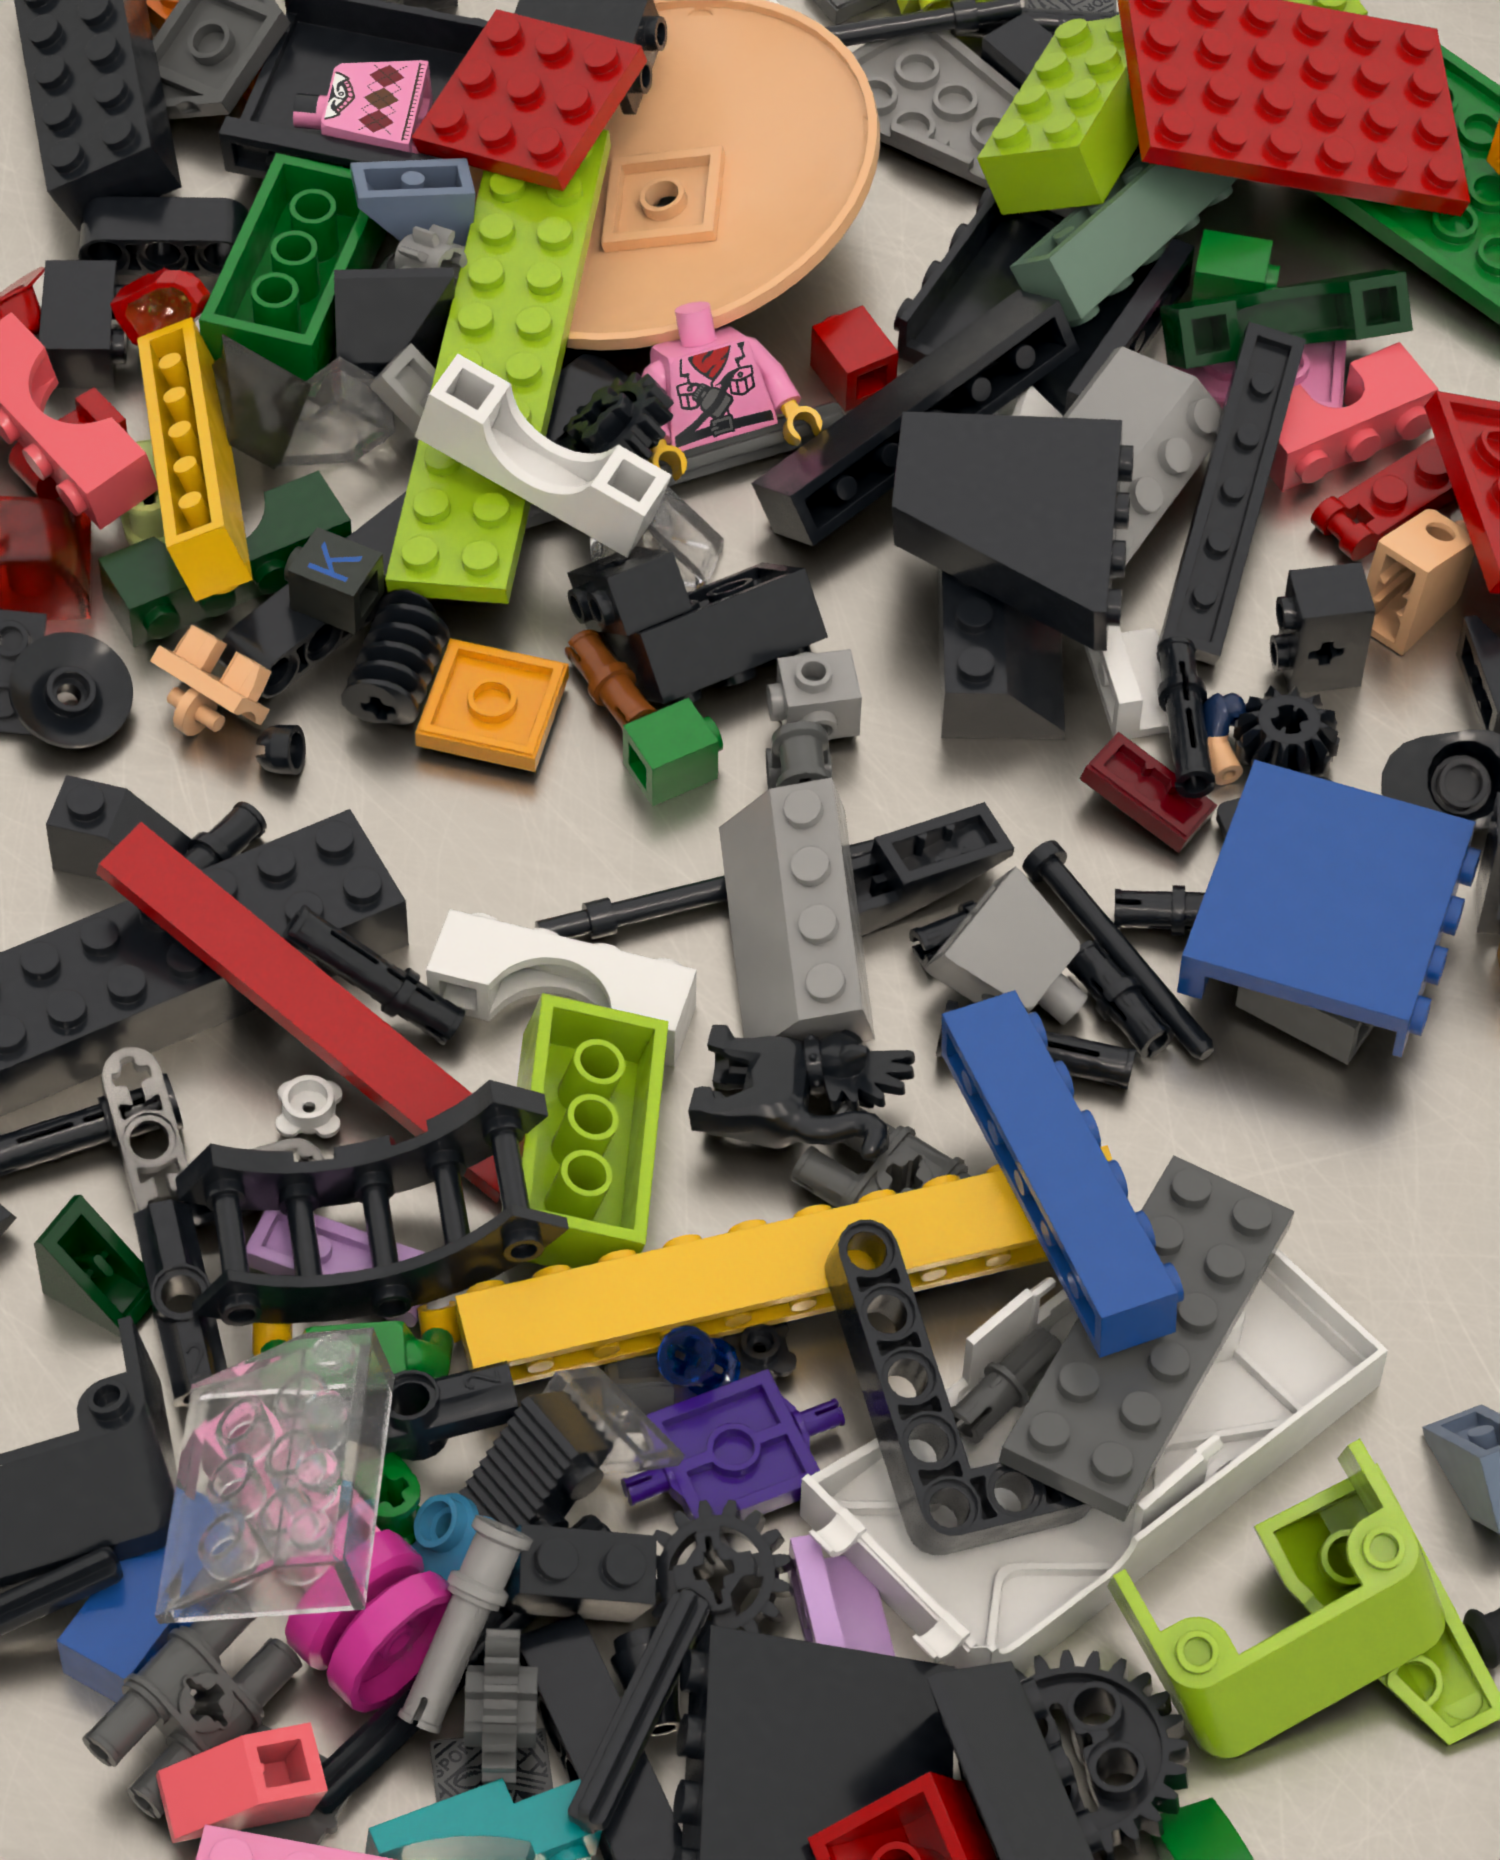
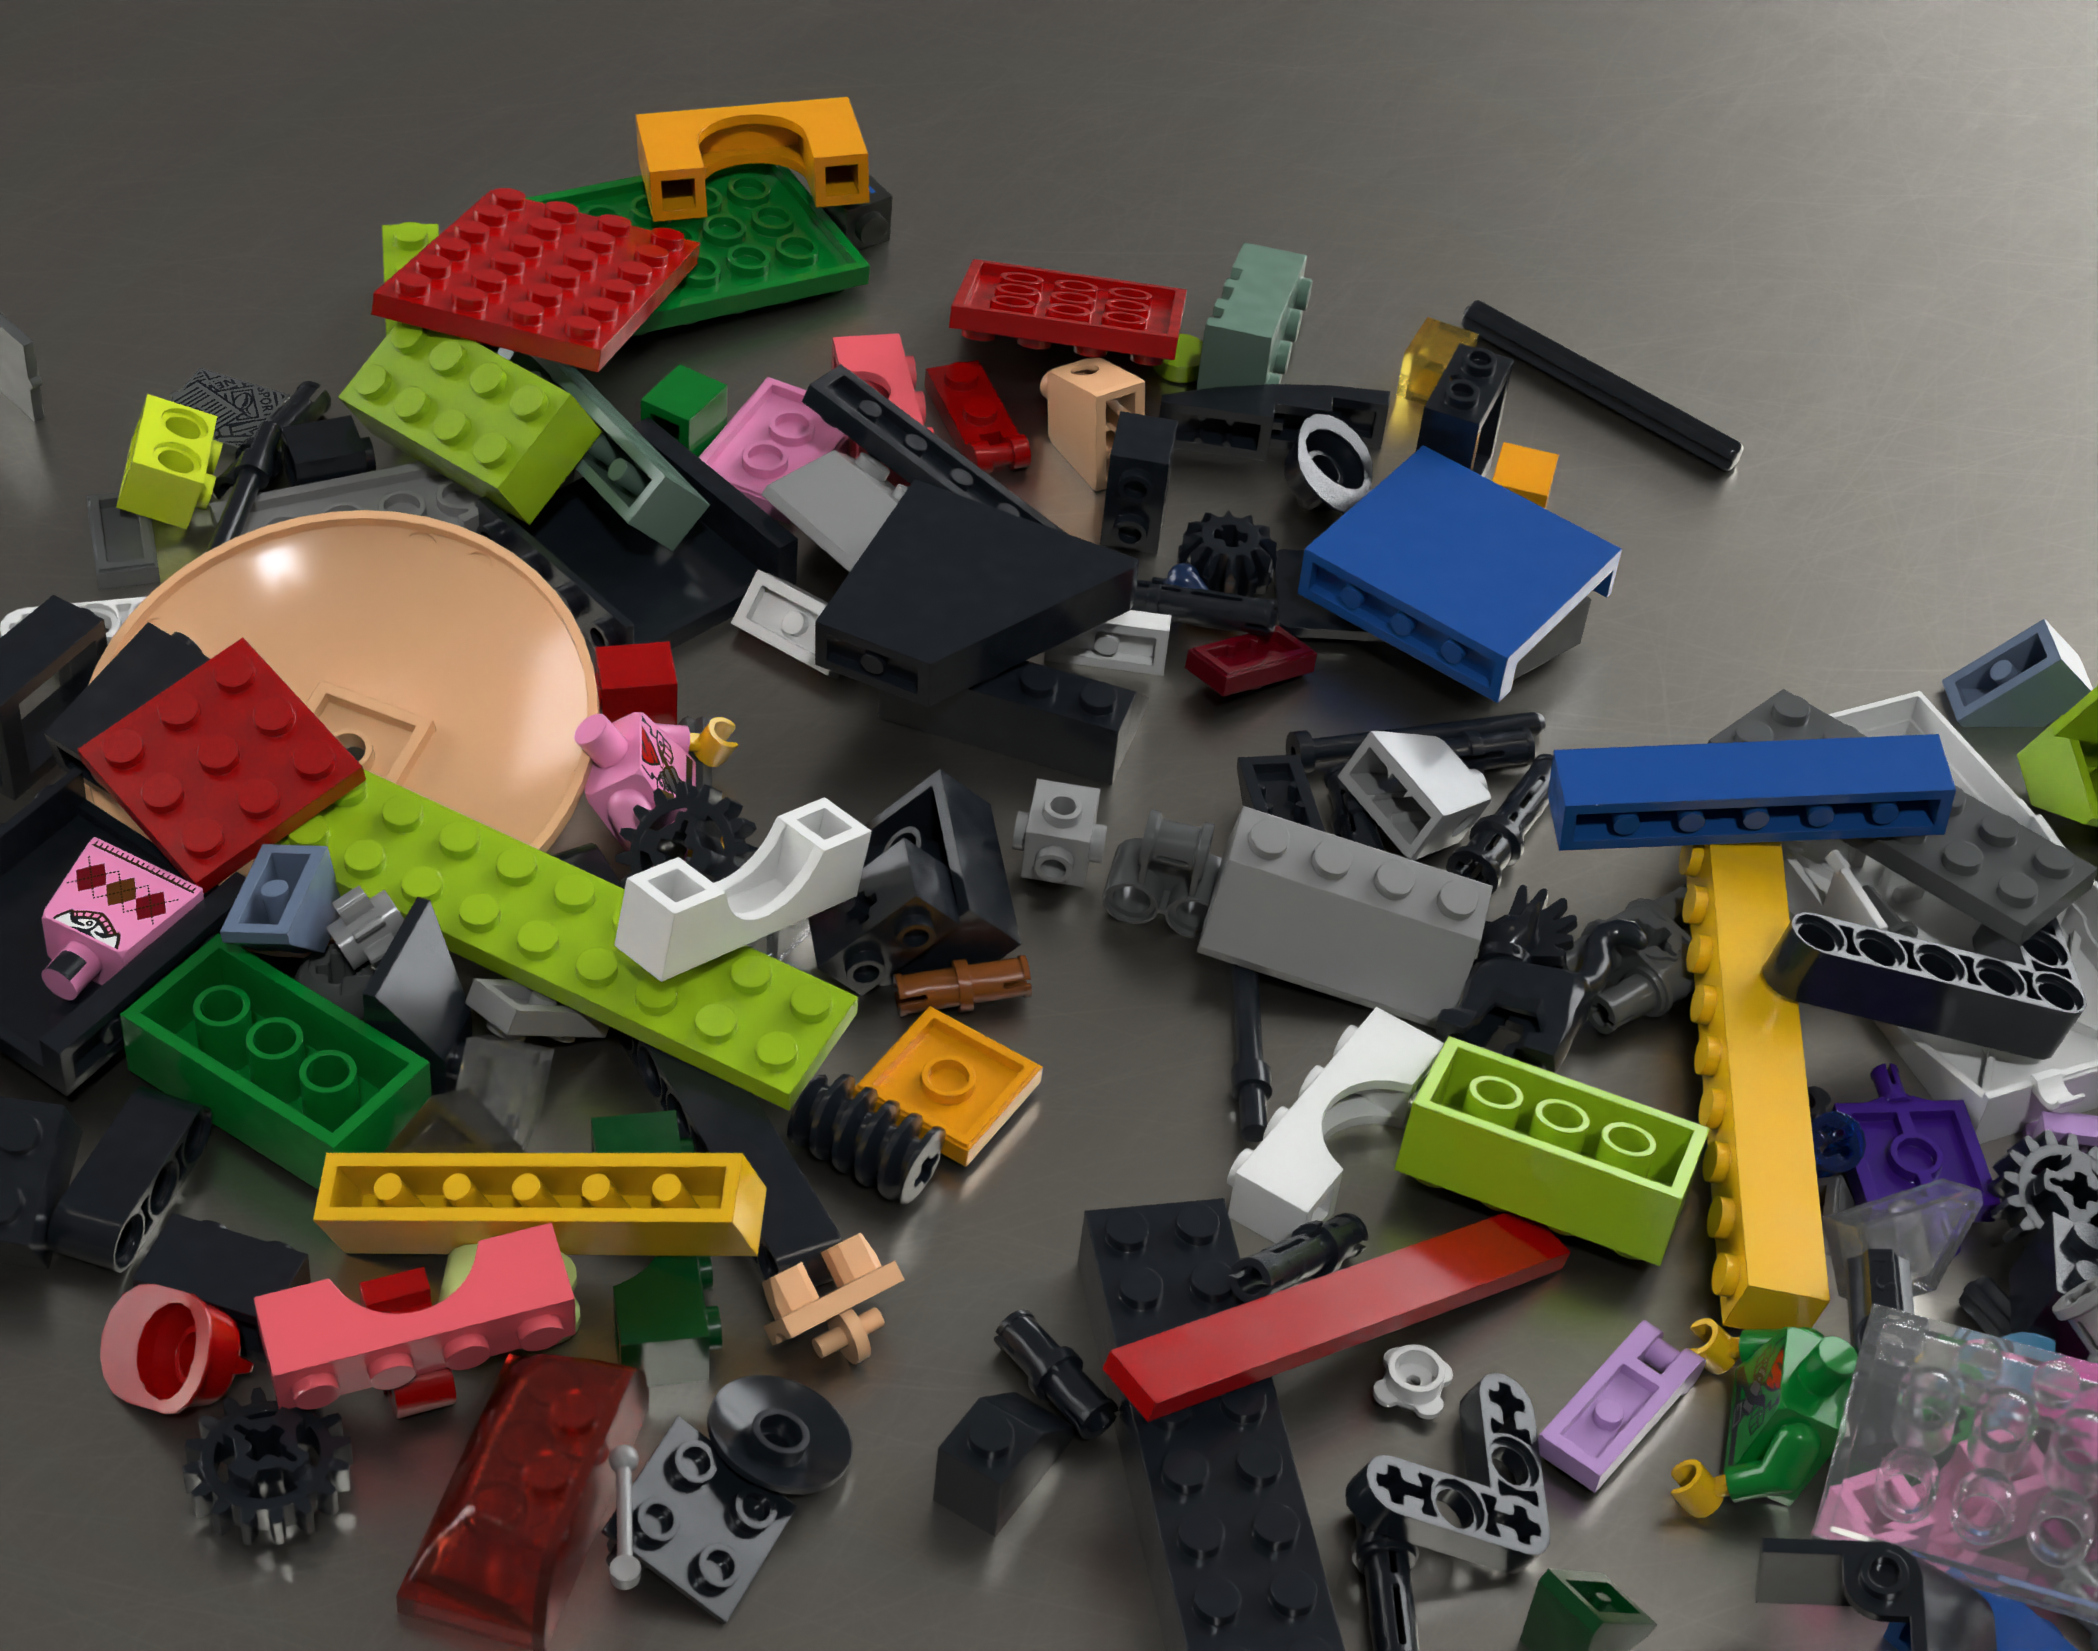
camera: 75 degrees left, 10 degrees down
rock [110,268,210,346] -> none
black piece [133,1199,232,1409] -> none
black fence [175,1080,569,1326] -> none
black hinge [256,725,306,775] -> none
pearl dark grey brick [284,527,385,635] -> none
black brick [459,1391,613,1529] -> none
green brick [623,697,723,807] -> none
black brick [751,290,1080,546] -> none
black pin [1114,885,1205,936] -> none
dark green arch [1160,269,1413,369] -> none

